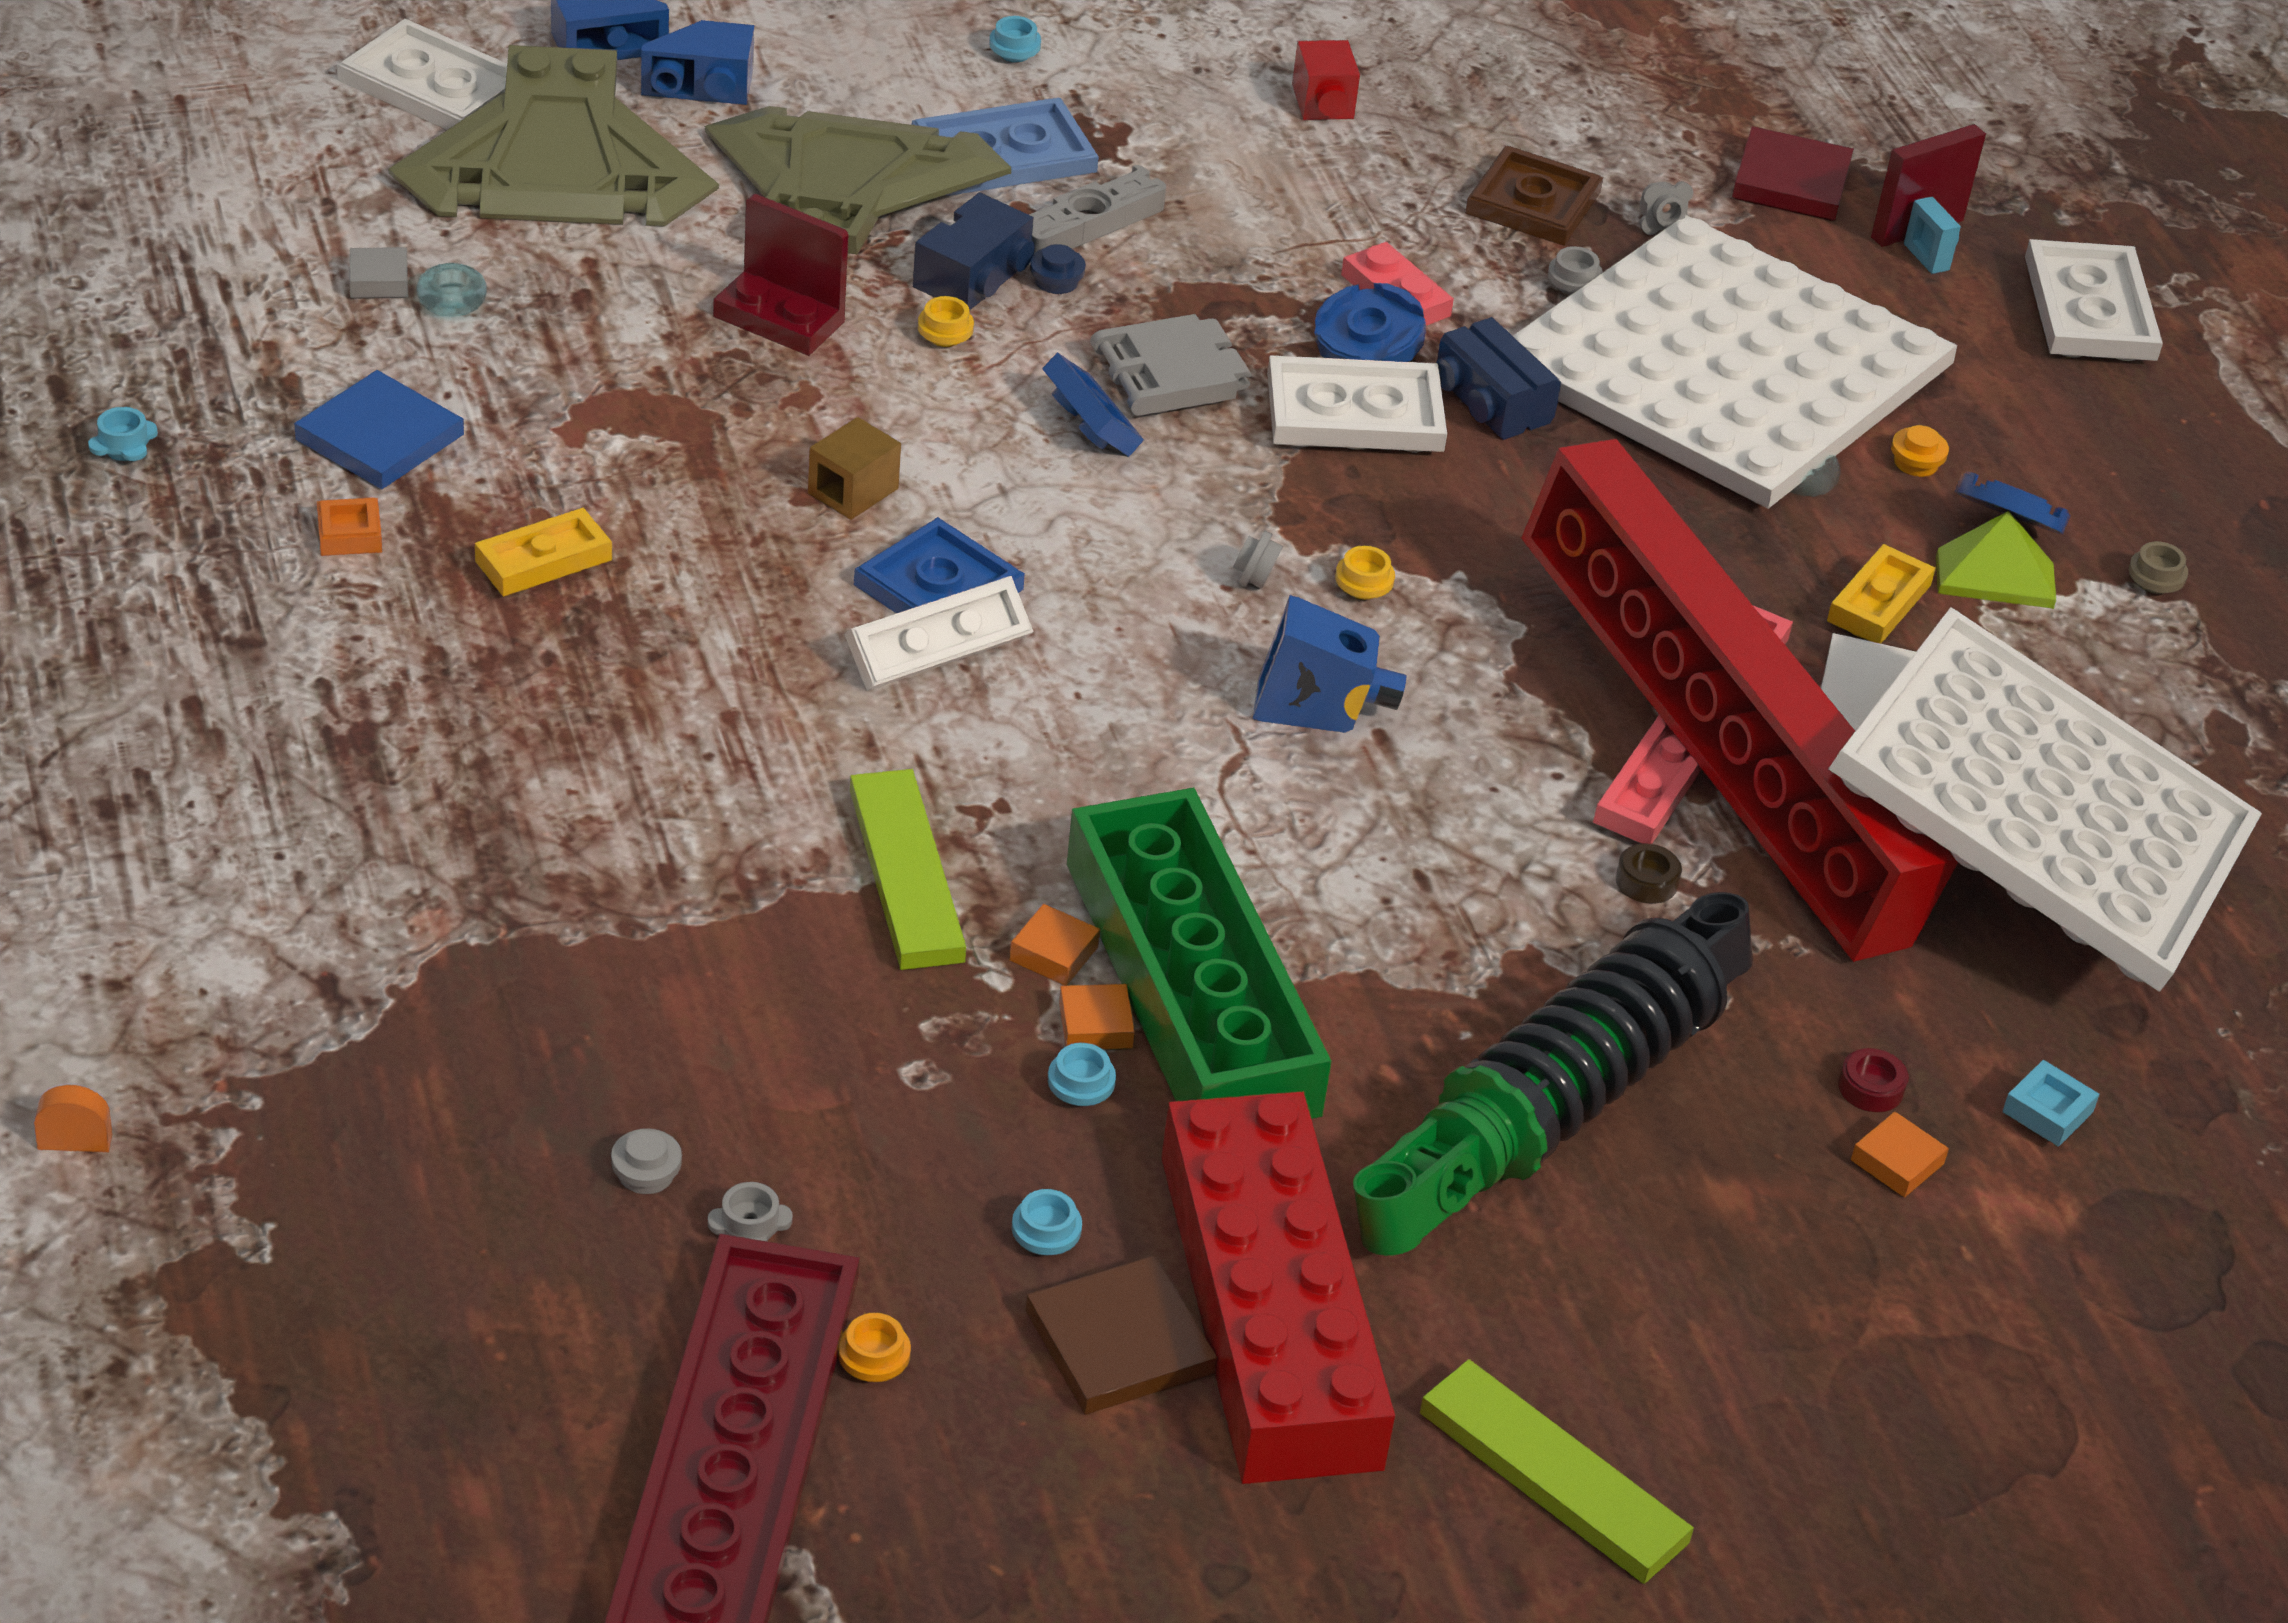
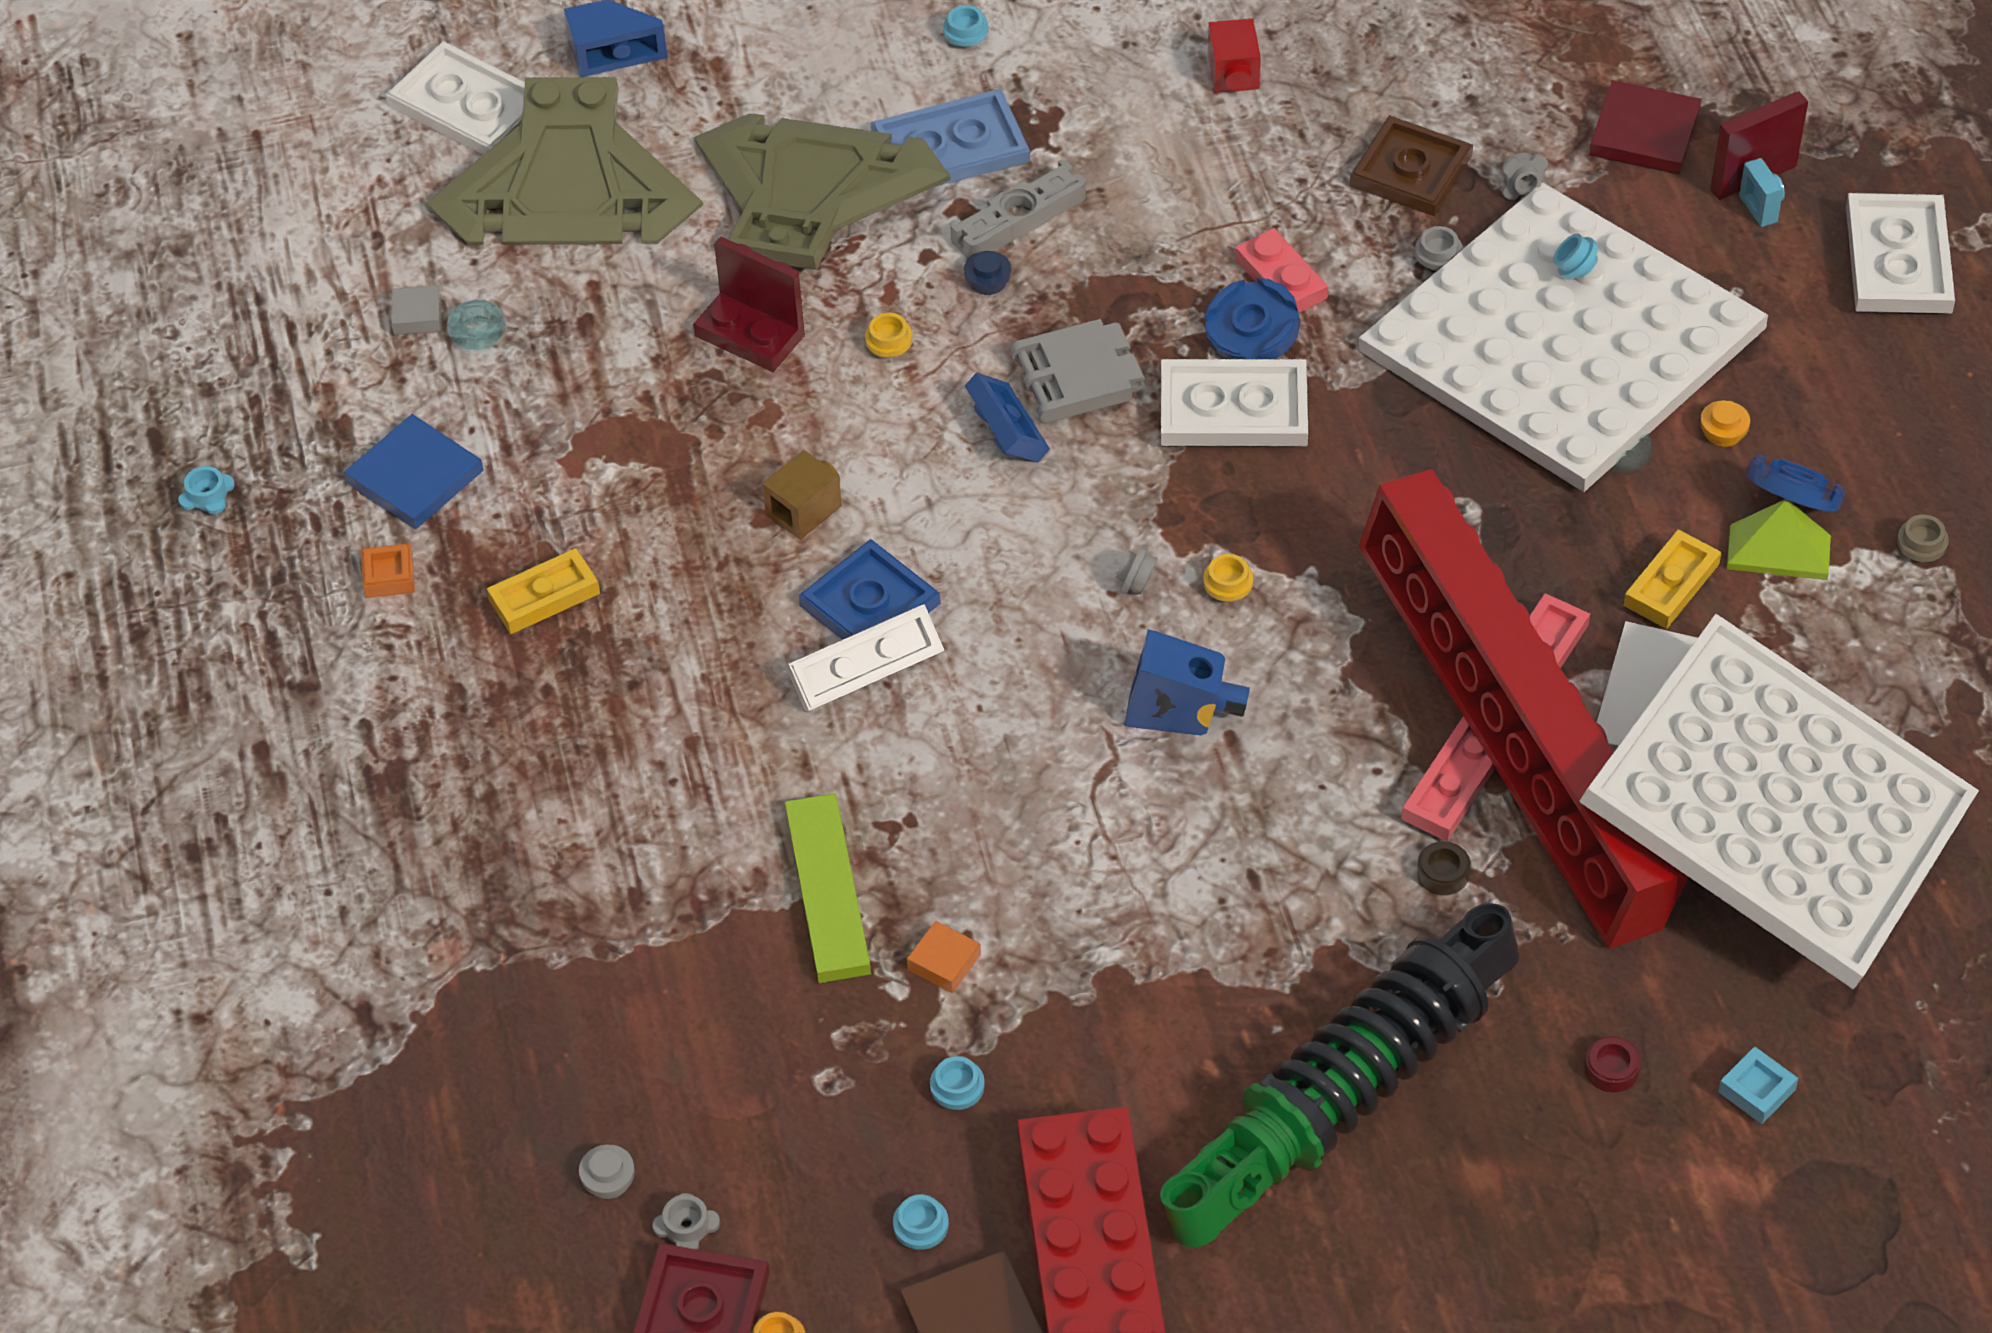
camera: 10 degrees right, 10 degrees up
orange tile [34,1085,113,1152] -> none
blue slope [641,20,755,105] -> none
dark blue brick [913,192,1035,311] -> none
orange tile [1059,984,1134,1049] -> none
green brick [1066,787,1332,1119] -> none
dark blue brick [1436,317,1561,440] -> none
orange tile [1851,1111,1949,1198] -> none
none -> medium azure plate [1553,233,1598,280]

